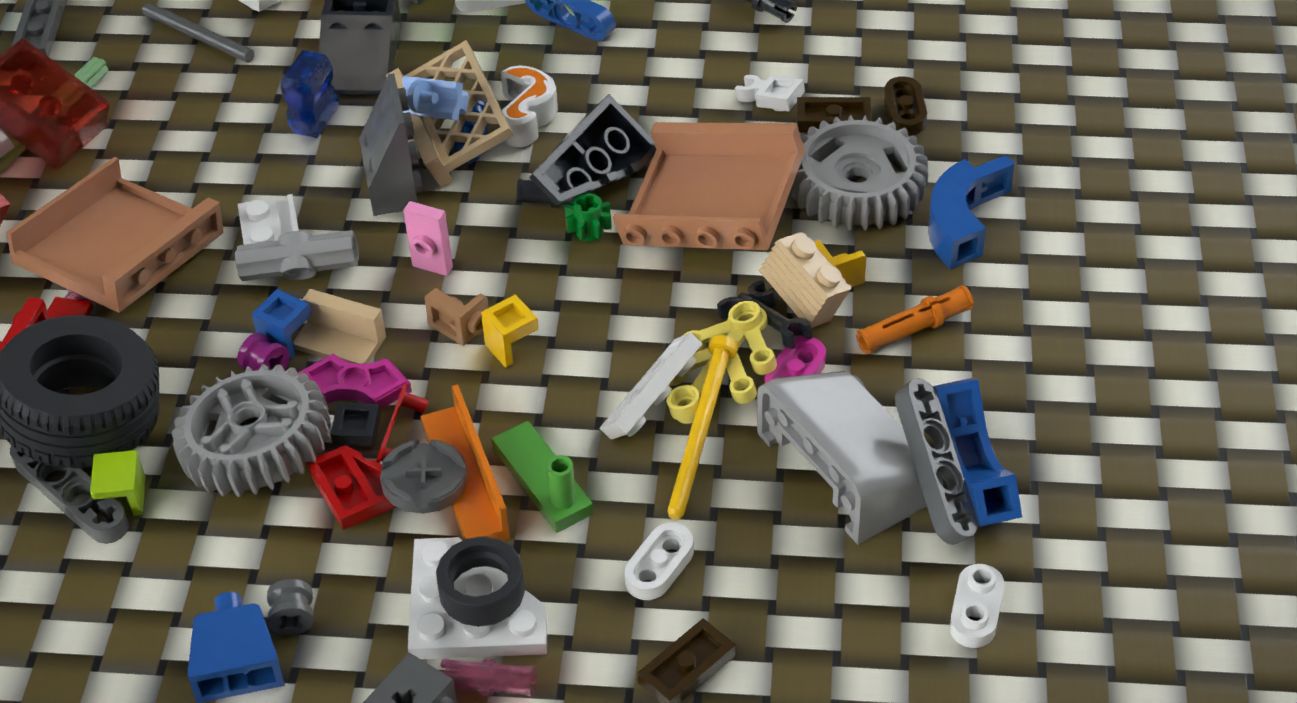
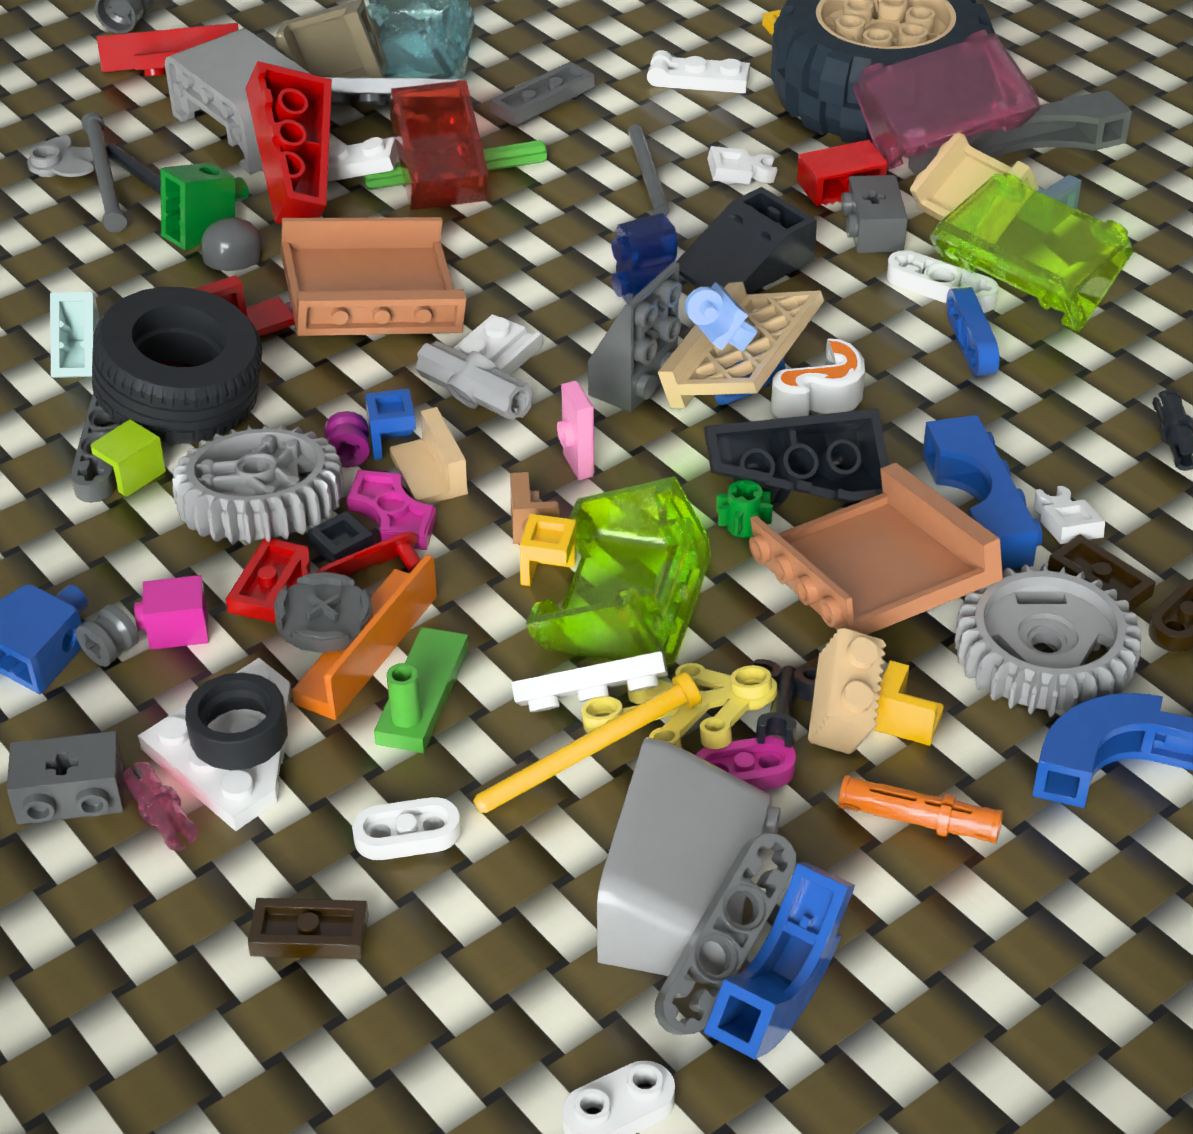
camera: 45 degrees right, 5 degrees down
none -> dark pink brick [134,575,209,650]
none -> clear neon green windscreen [526,476,711,666]
none -> blue arch [922,415,1042,571]

